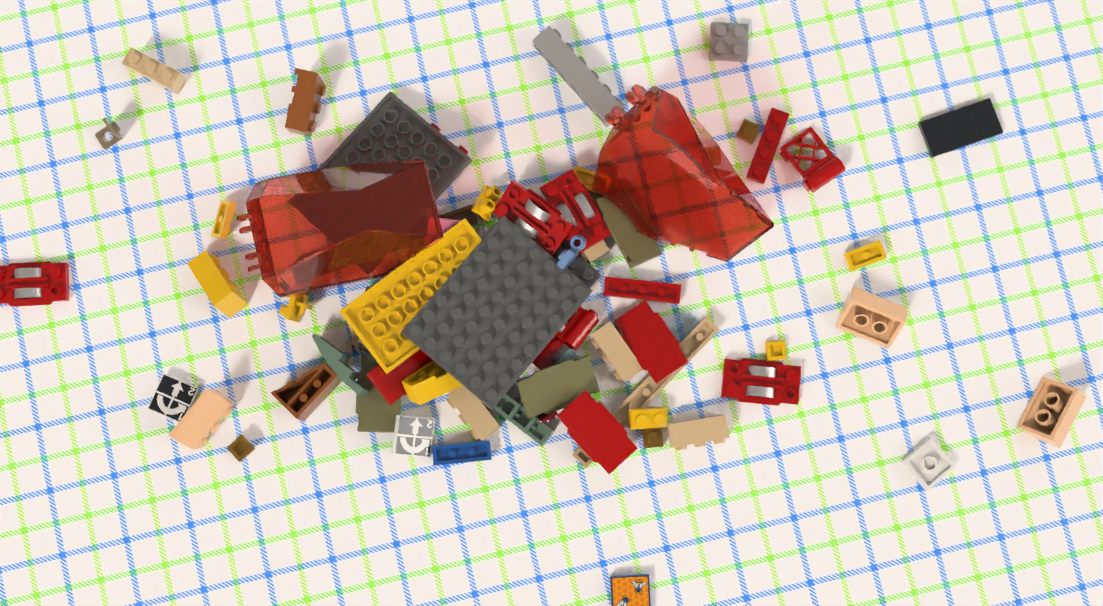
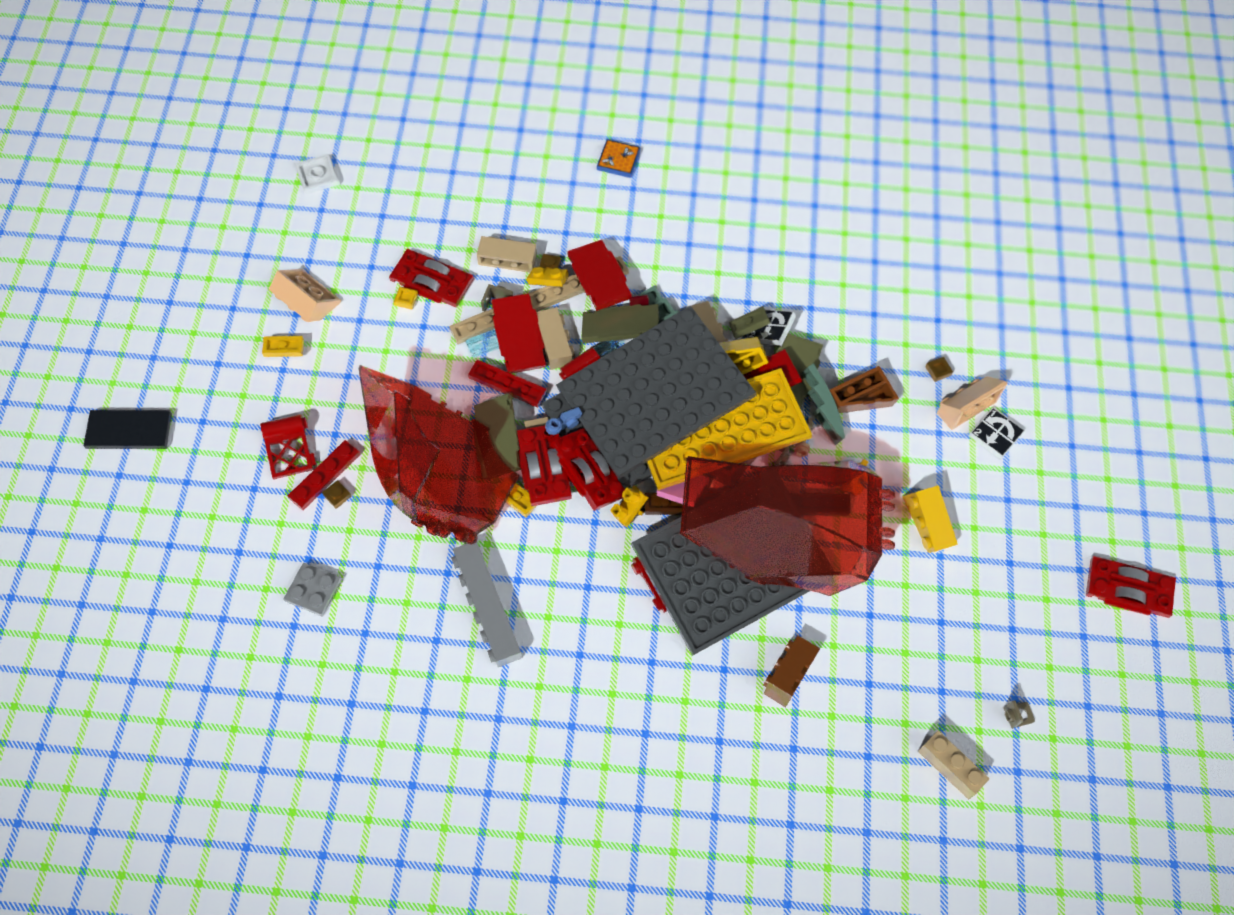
camera: 165 degrees left, 20 degrees down
yellow plate [211,200,237,240] -> none
blue plate [432,440,492,465] -> none
light nougat slope [1017,376,1086,448] -> none
none -> dark tan bracket [481,284,513,312]
none -> olive plate [729,306,770,339]

